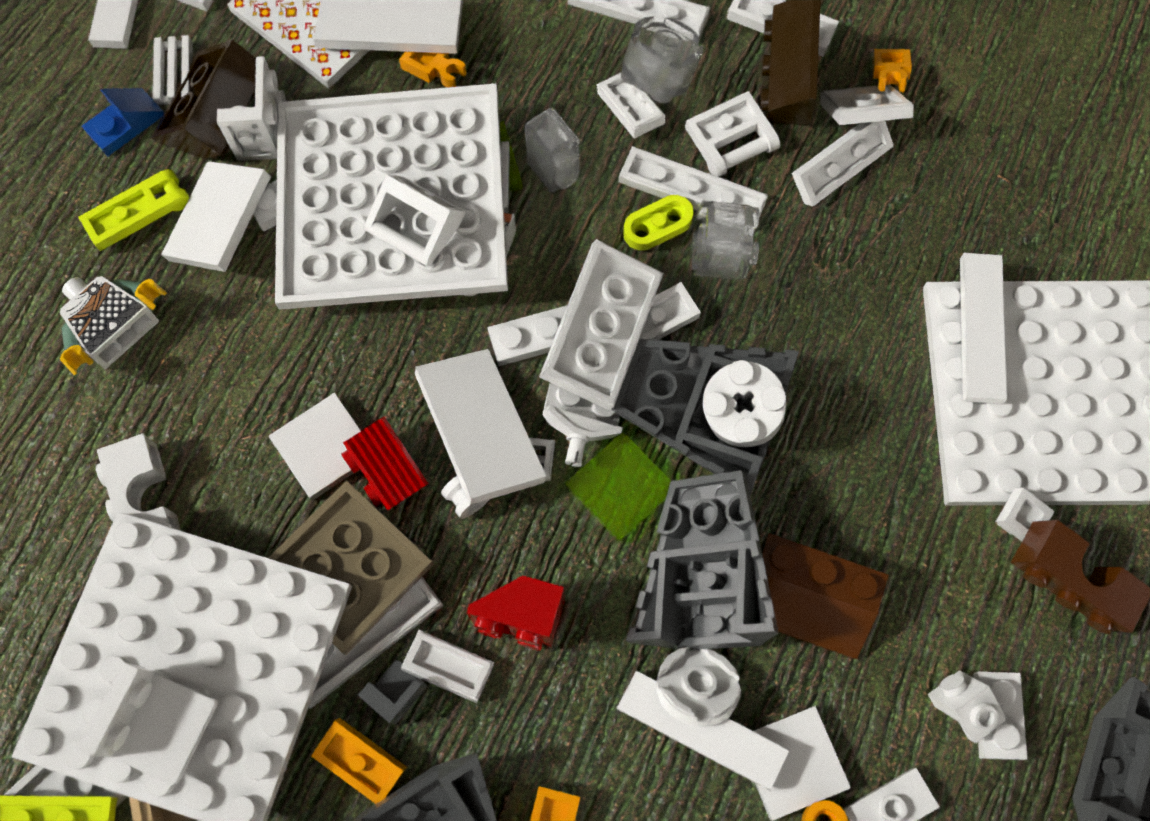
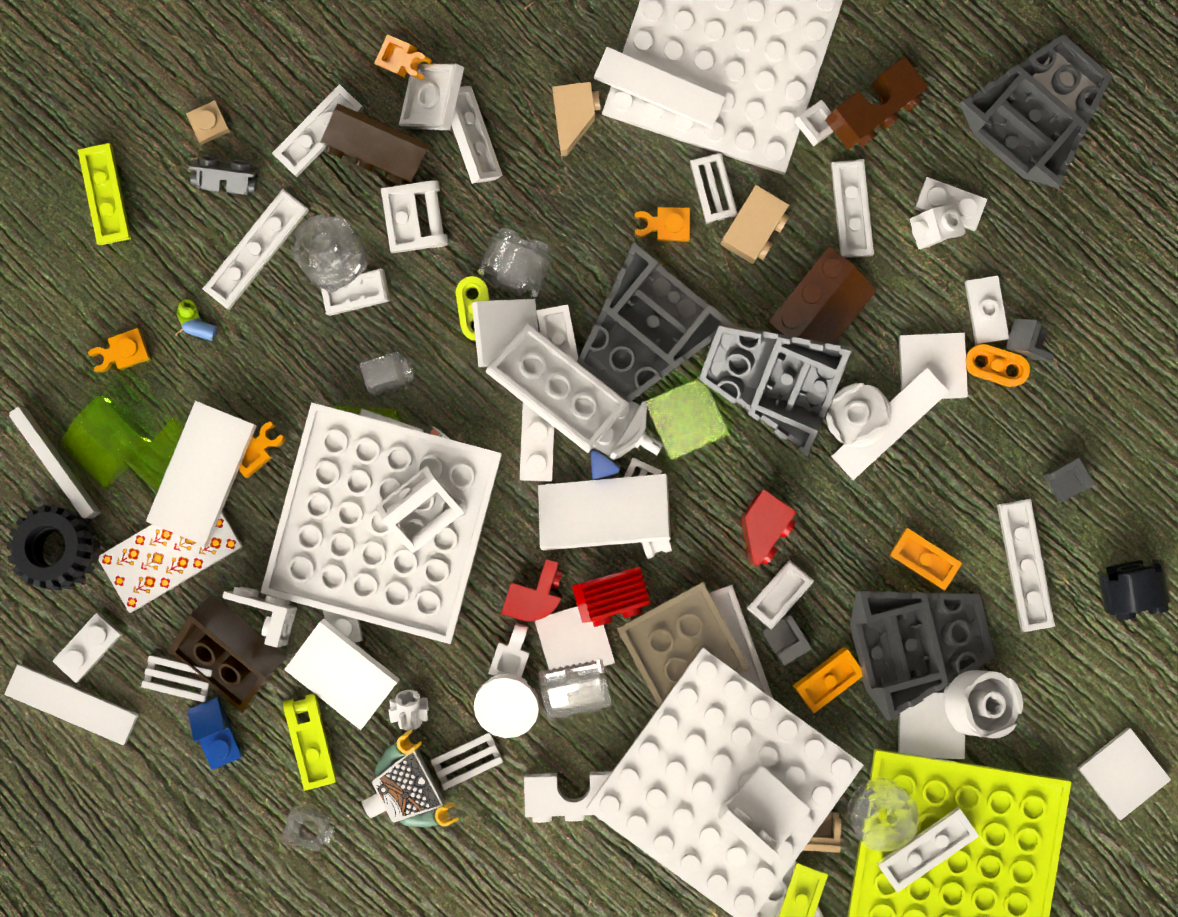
camera: 70 degrees left, 15 degrees up
white tile [619,146,768,231] -> none
white brick [703,360,786,447] -> none
none -> clear brick [281,805,335,852]
none -> white gear [389,690,429,730]
none -> white tile [430,732,504,790]
none -> white tile [472,299,538,367]
none -> white tile [474,673,540,738]
none -> white plate [488,623,530,677]
none -> brick [501,559,563,621]
none -> clear brick [538,659,612,719]
none -> tan slope [552,82,600,156]
none -> slope [591,450,620,480]
none -> light orange plate [635,207,690,242]
none -> white tile [690,153,738,224]
none -> tan brick [720,185,790,264]
none -> white tile [831,159,874,259]

